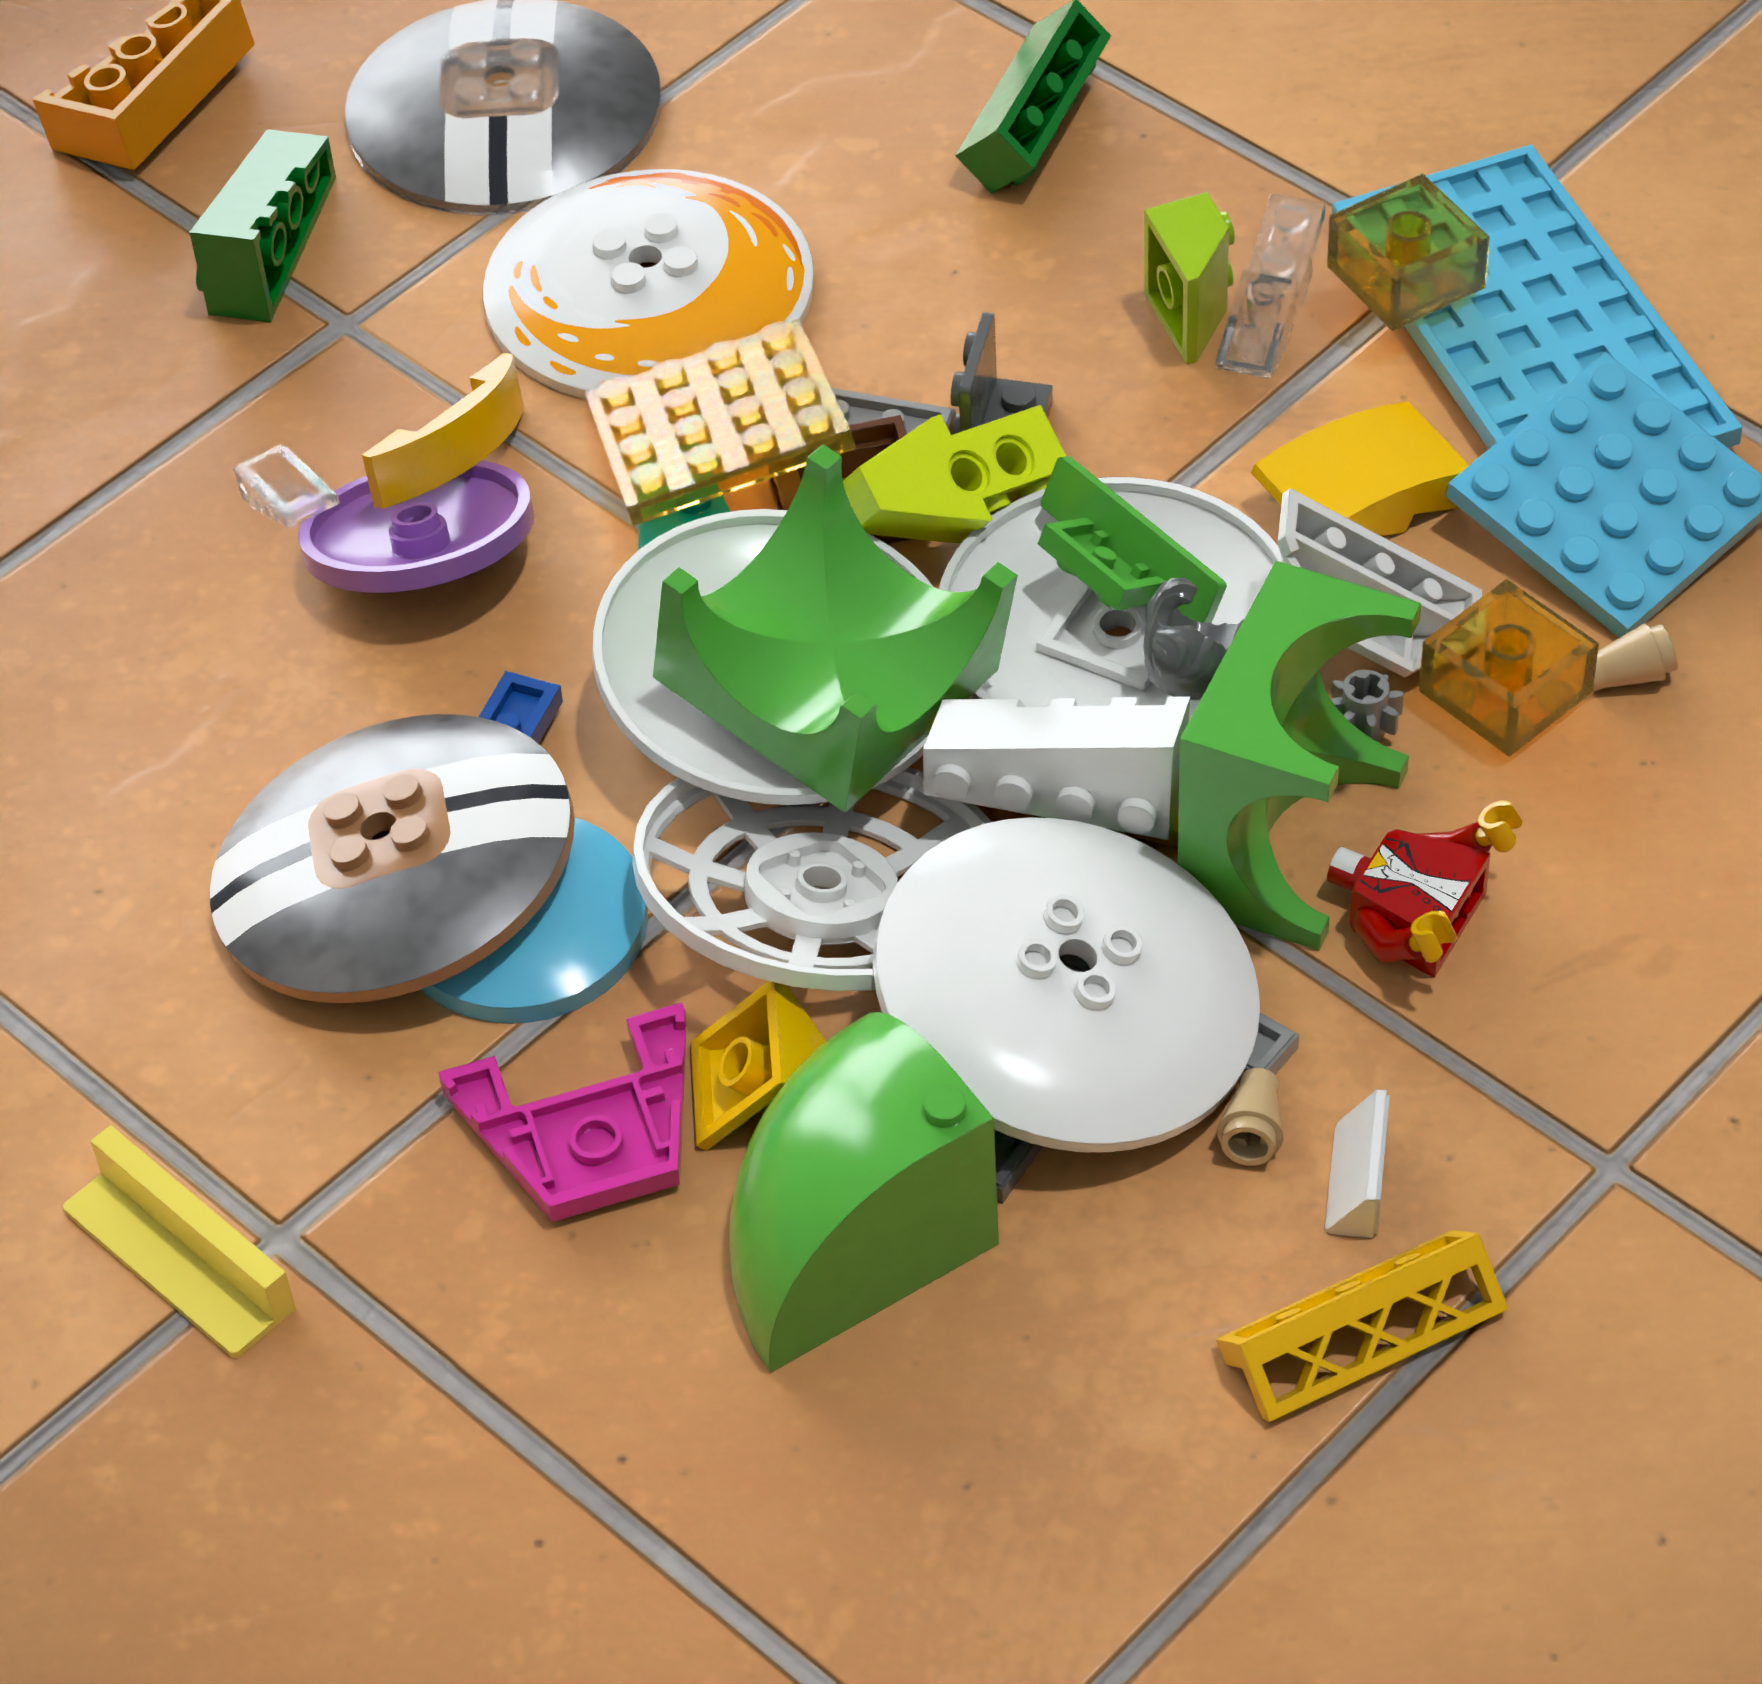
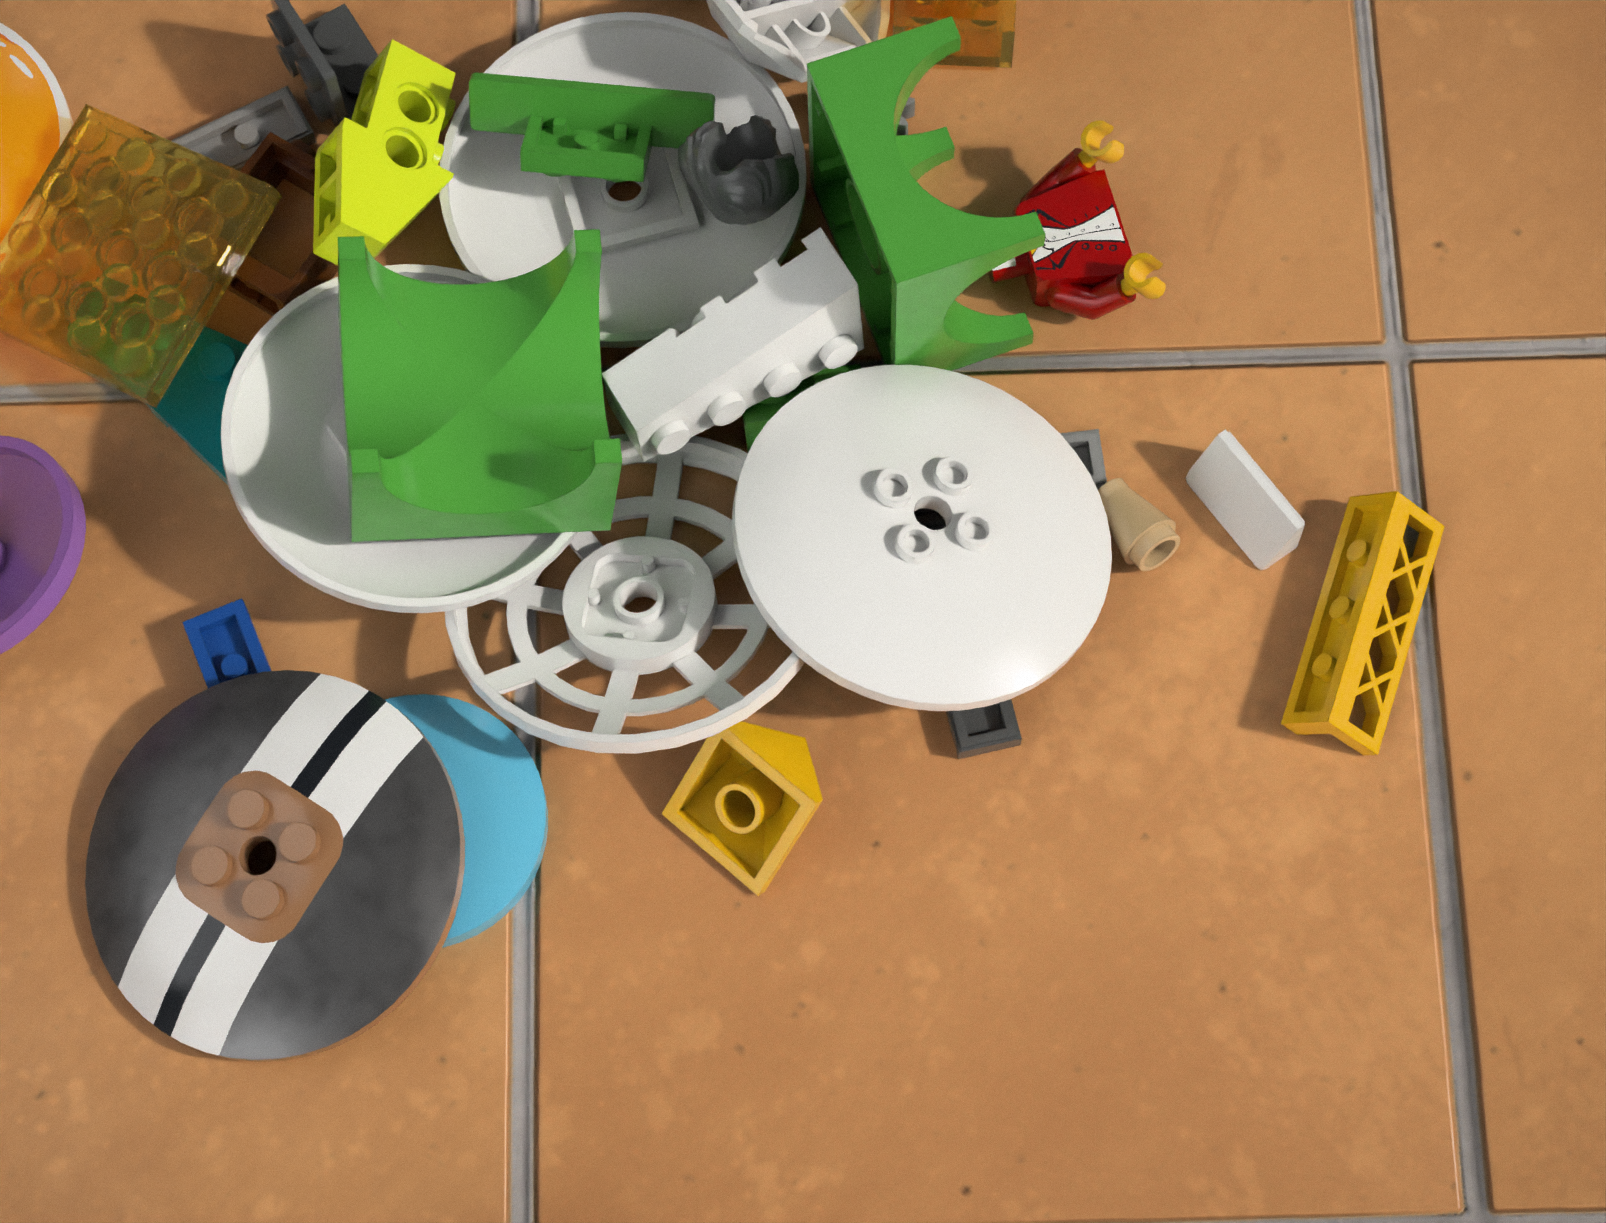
camera: 45 degrees left, 20 degrees up
dark pink wing [438,1002,687,1222] -> none
bright green brick [729,1012,999,1373] -> none

